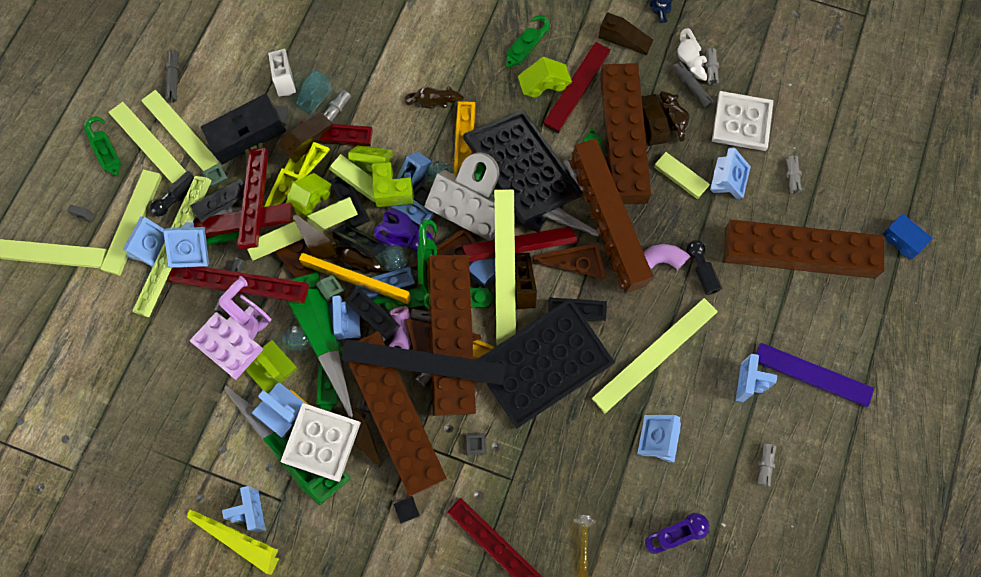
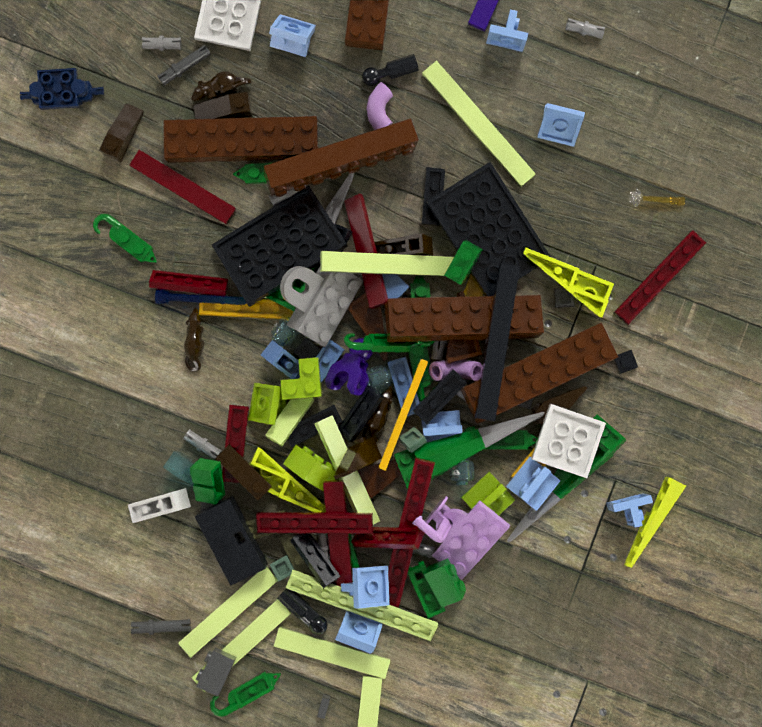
camera: 90 degrees left, 15 degrees up
lime brick [518,57,572,98] -> none
reddish brown wing [533,243,606,279] -> none
dark purple piece [645,513,710,554] -> none
yellowish green tile [654,152,710,200] -> none
white animal [677,28,707,81] -> none
none -> dark red plate [149,270,228,296]
none -> clear blue piece [155,289,246,305]
none -> green piece [190,458,225,505]
none -> dark grey brick [196,647,236,697]
none -> dark red plate [351,527,425,549]
none -> green plate [408,561,446,619]
none -> green brick [424,558,466,607]
none -> green brick [444,240,483,285]
none -> neon yellow wedge [523,248,614,318]

